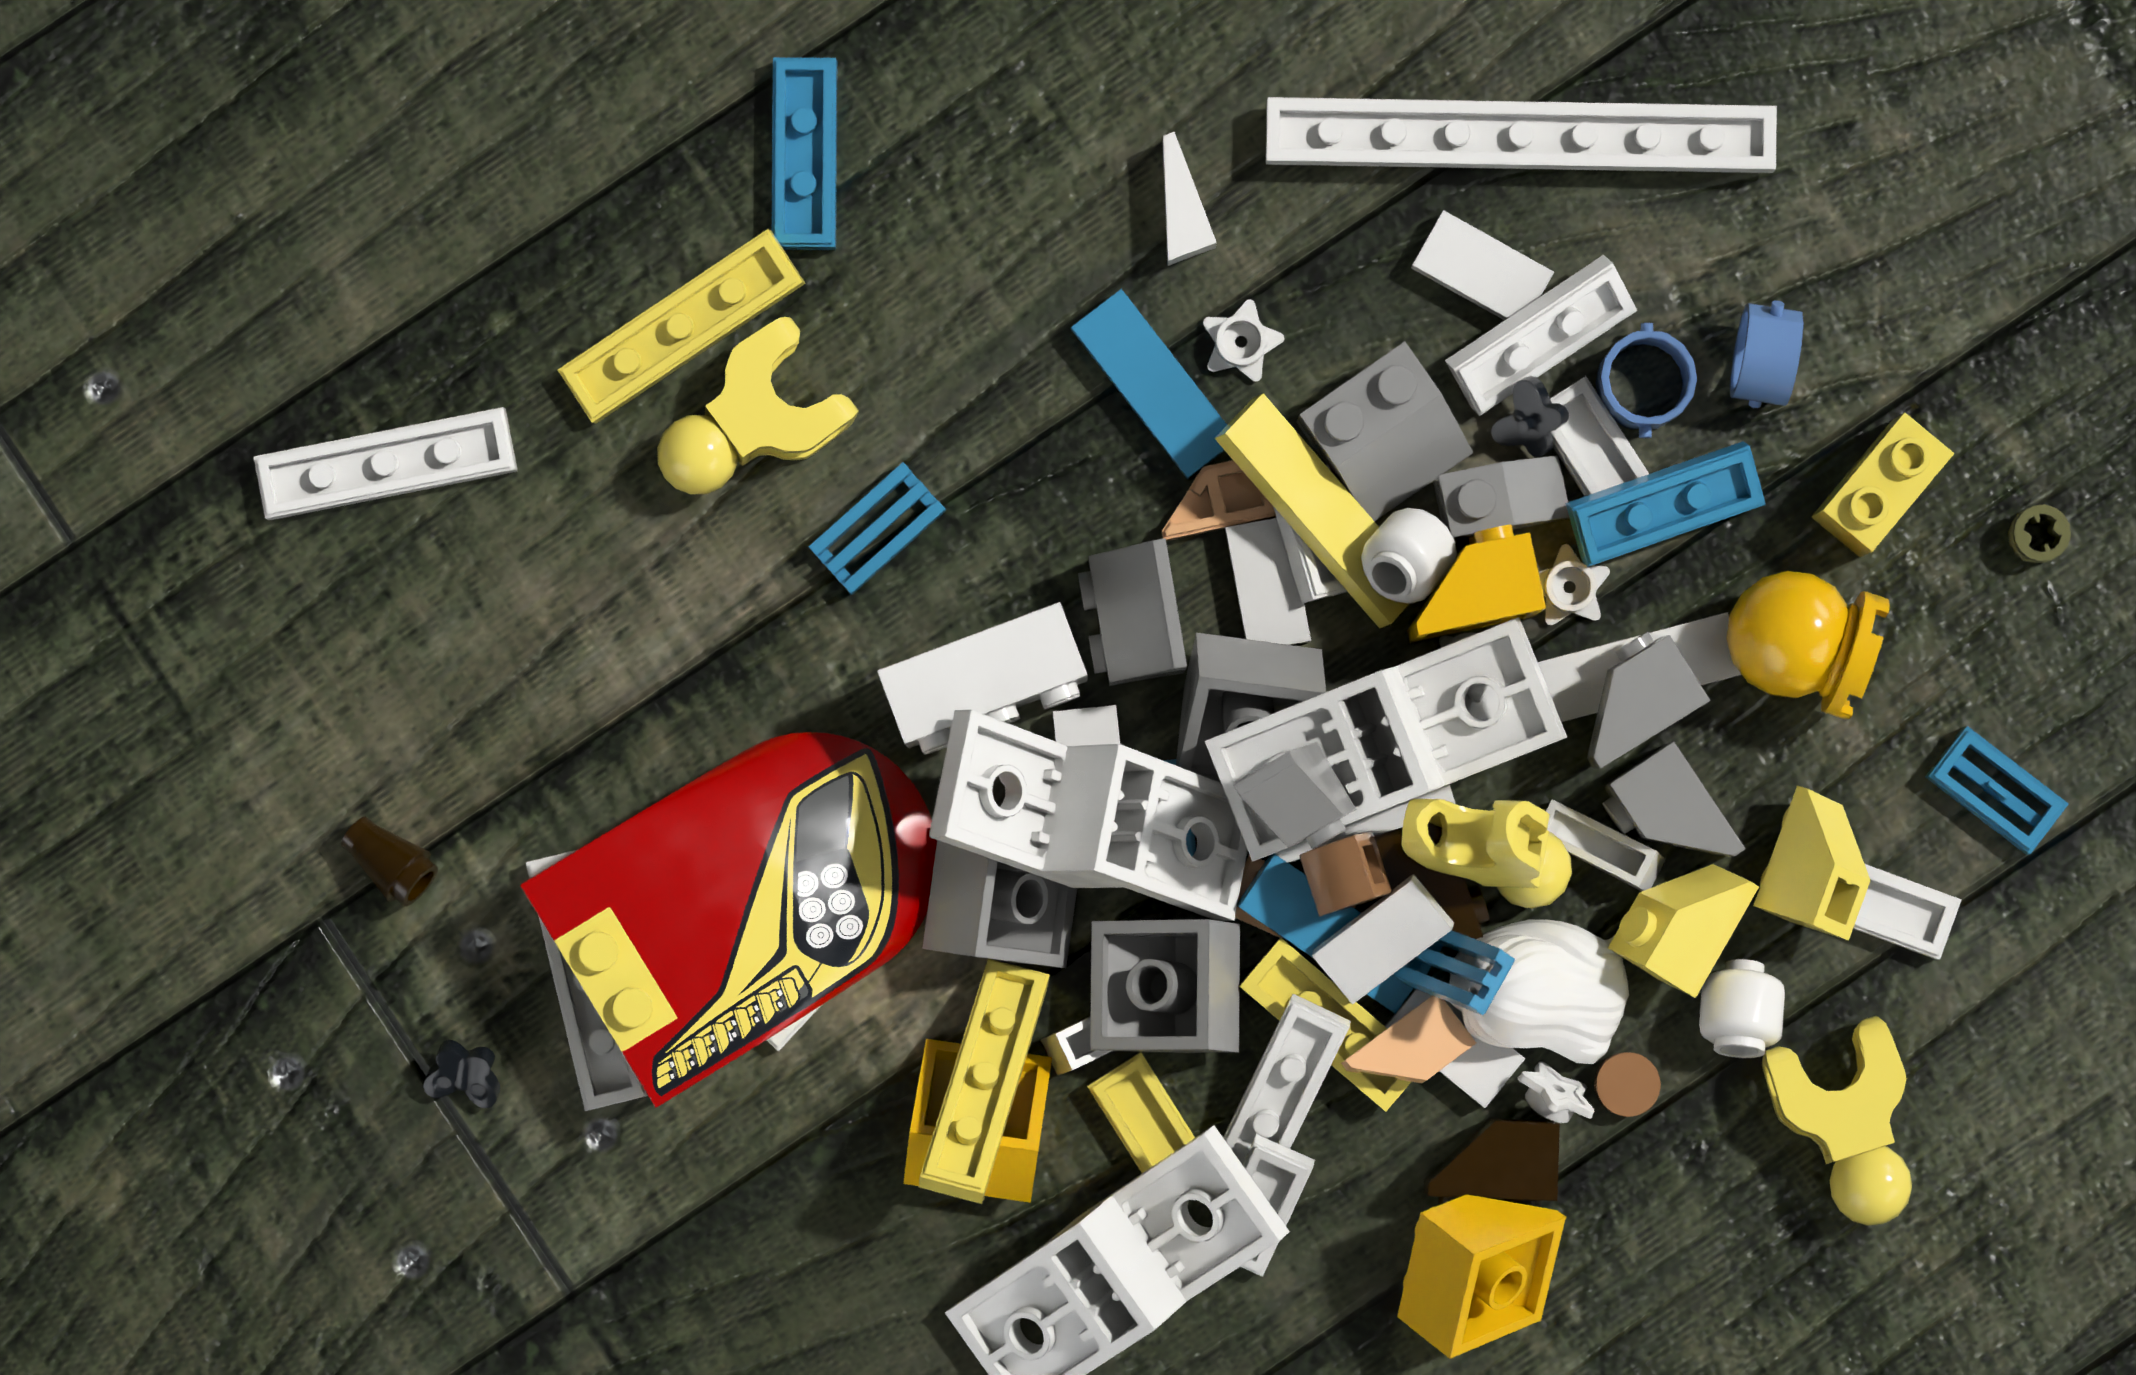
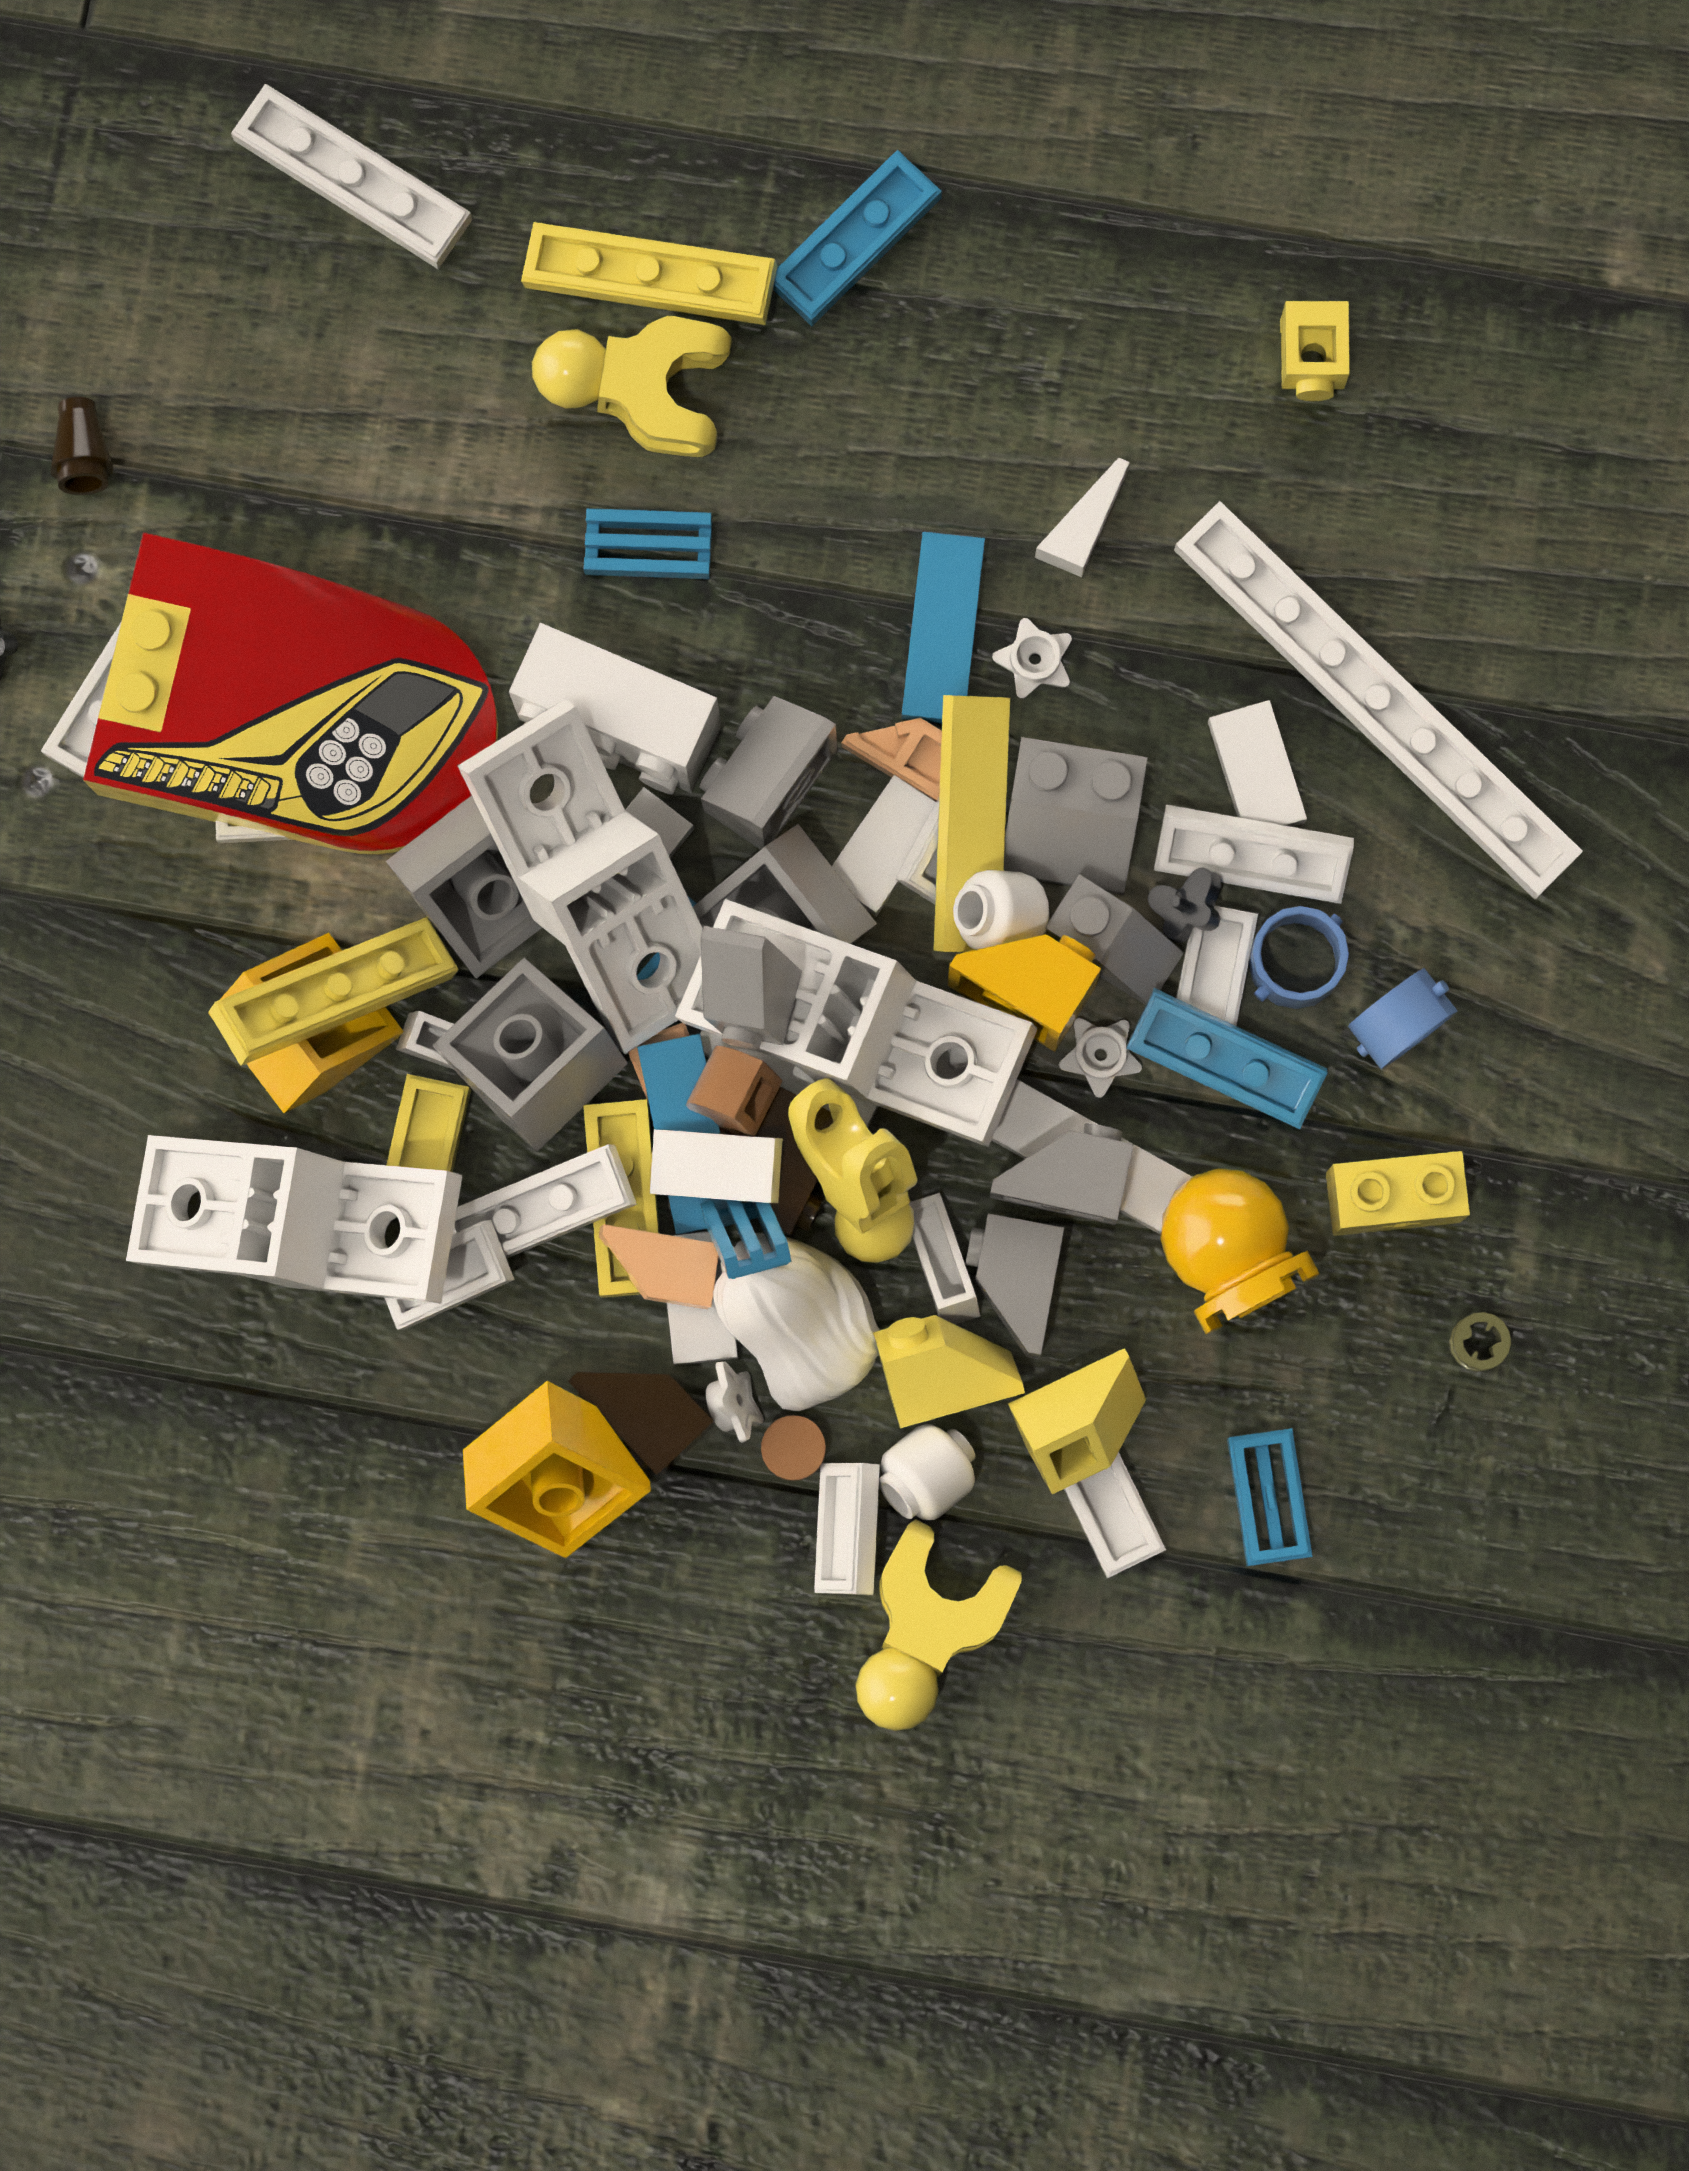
camera: 45 degrees right, 5 degrees down
none -> white tile [814,1463,880,1595]

